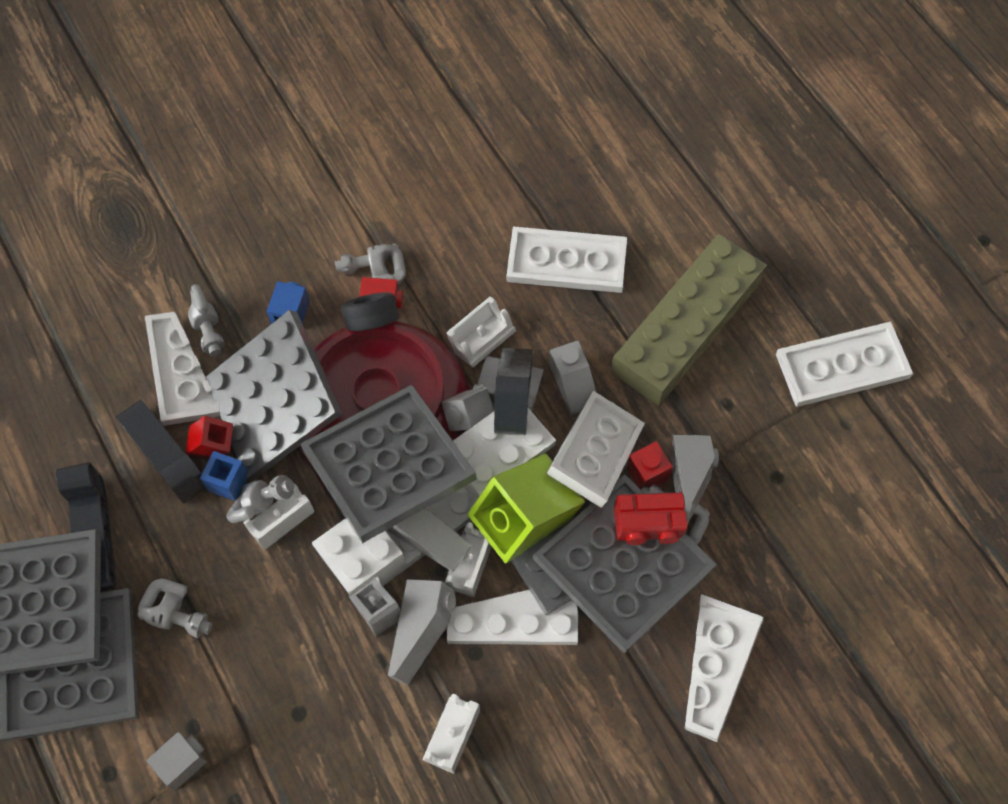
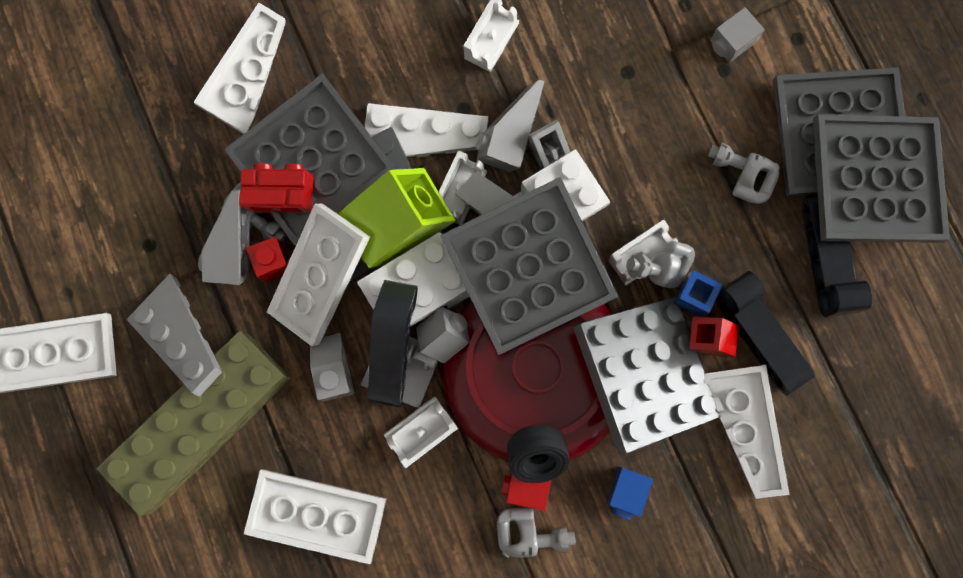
camera: 170 degrees left, 15 degrees up
light grey piece [188,284,225,356] -> none
none -> light grey wing [127,274,222,397]

